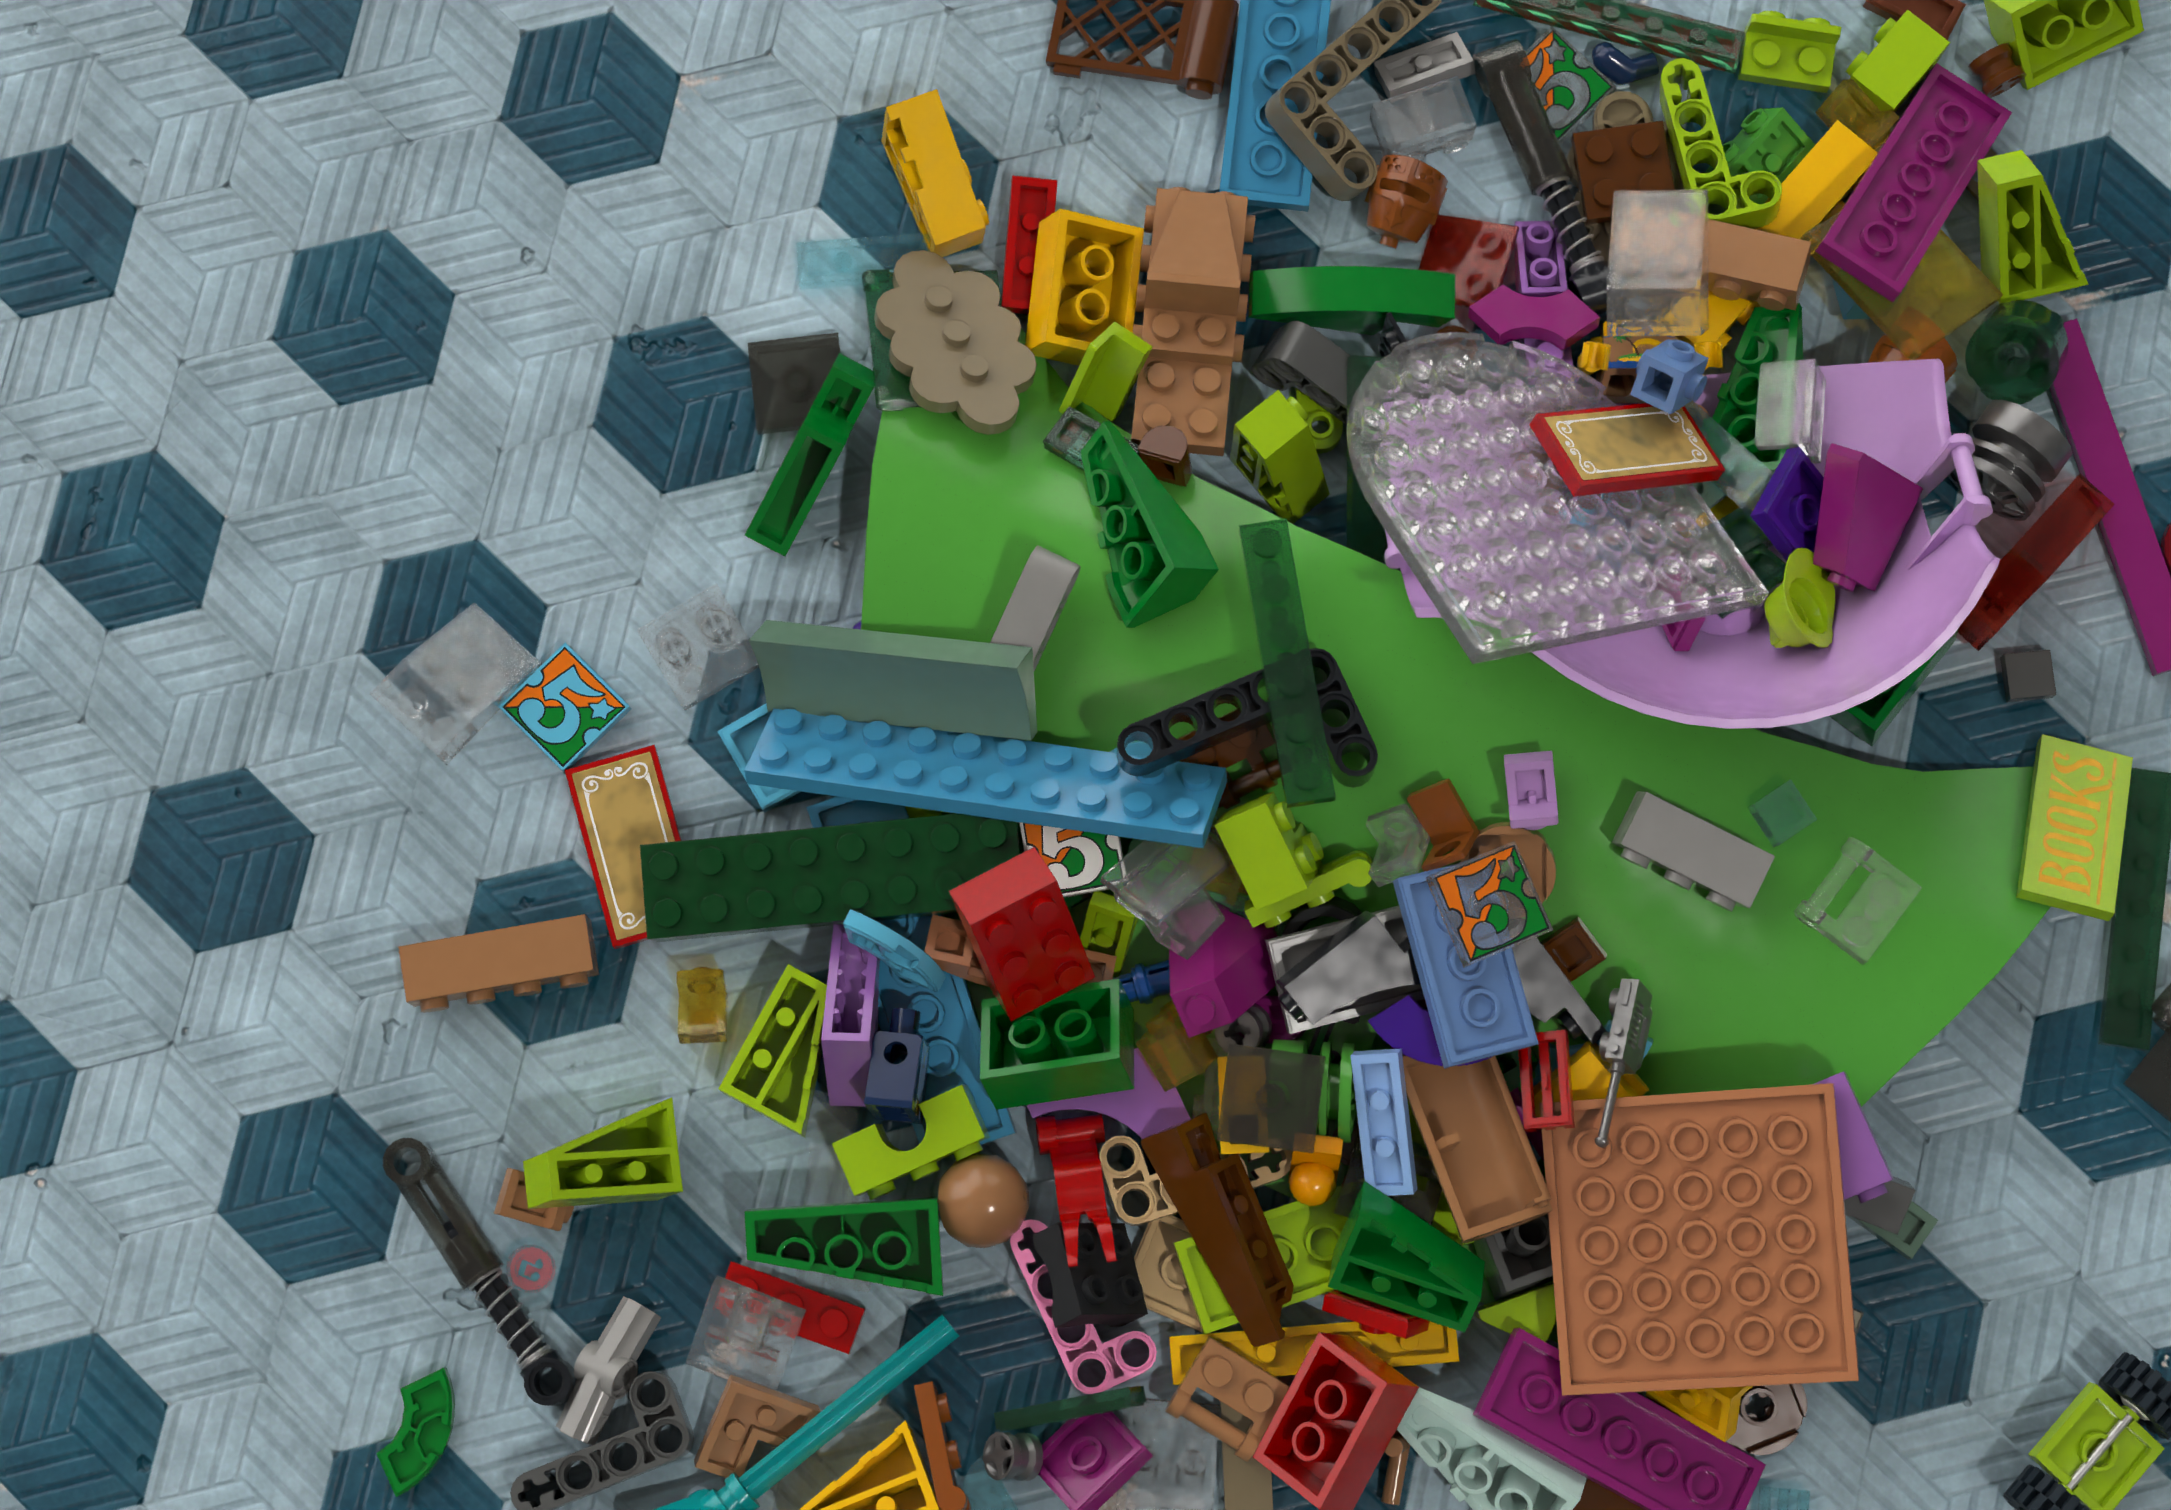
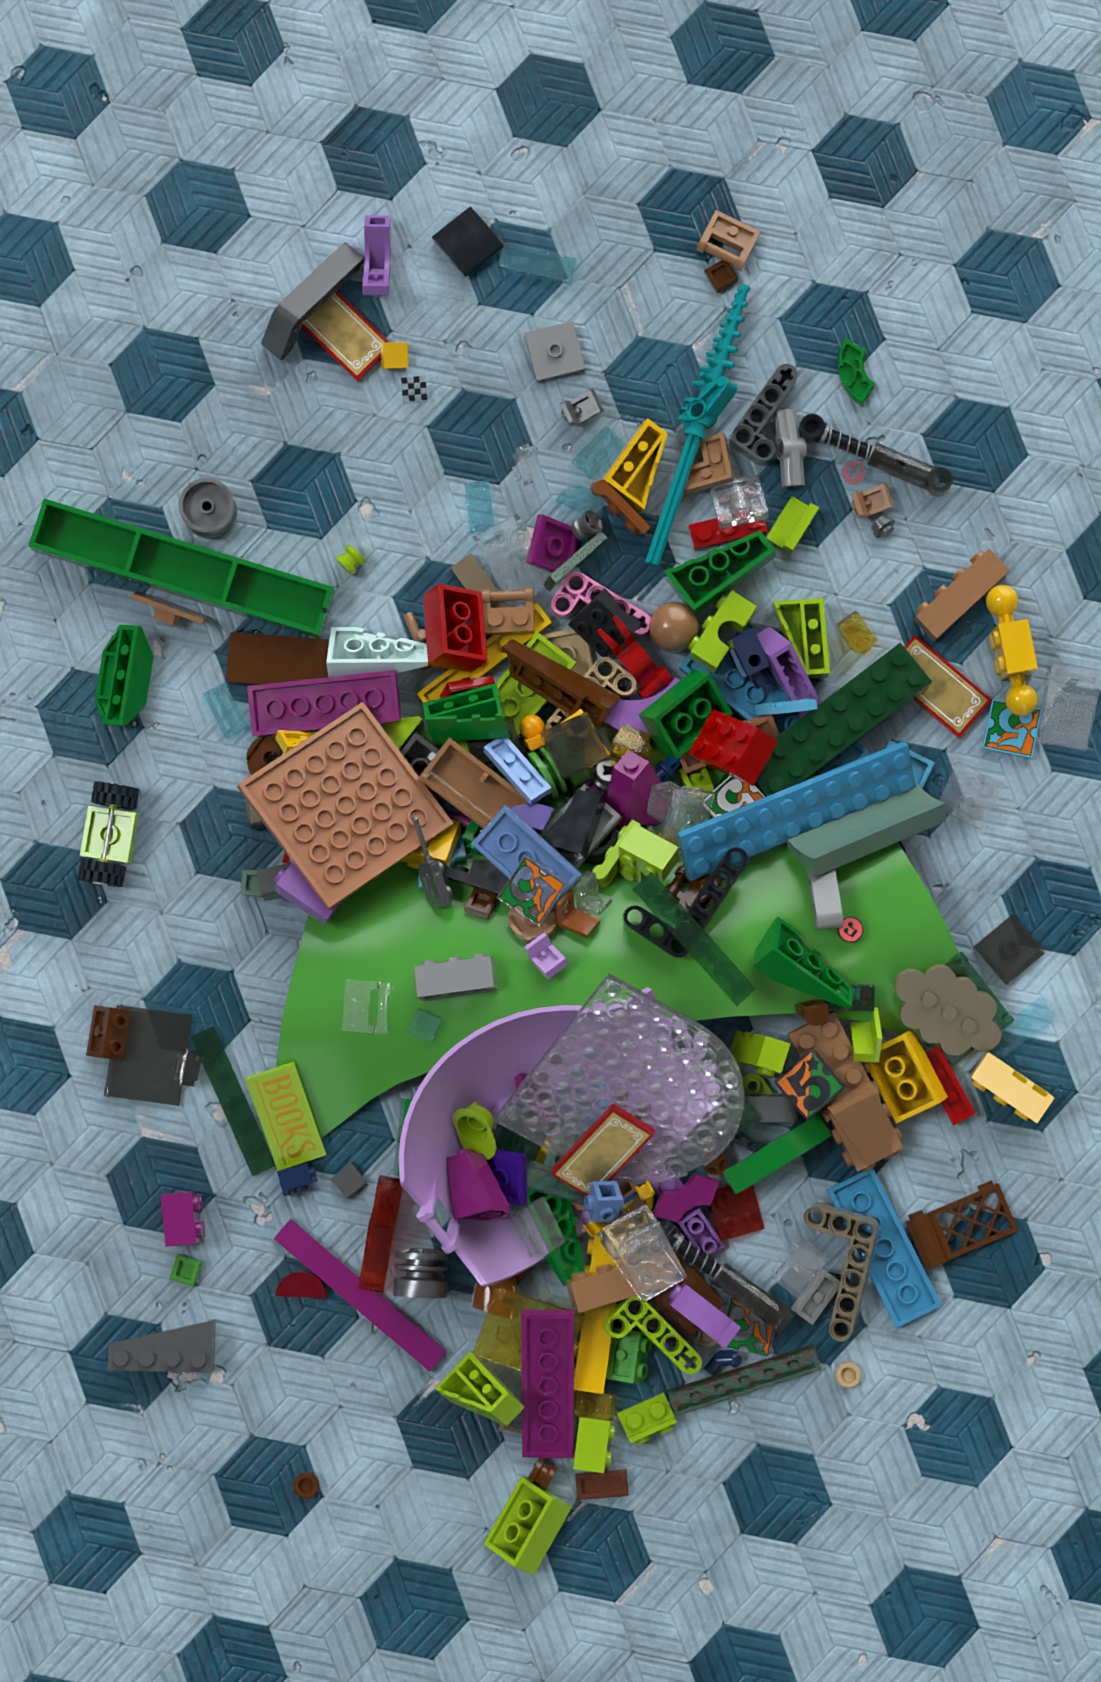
camera: 145 degrees right, 5 degrees up
lime wedge [523,1097,683,1209] -> none
green slope [744,353,880,556] -> none
dark orange helmet [1364,155,1448,249] -> none
red tile [1518,1030,1575,1132] -> none
clear green brick [1965,300,2068,404] -> none
none -> dark blue brick [277,1163,318,1196]
none -> medium lavender arch [668,1283,741,1348]
none -> lime panel [766,497,819,554]
none -> tile [774,1048,847,1121]
none -> coral tile [837,917,864,943]
none -> dark grey plate [871,515,895,538]
none -> yellow brick [986,585,1038,716]

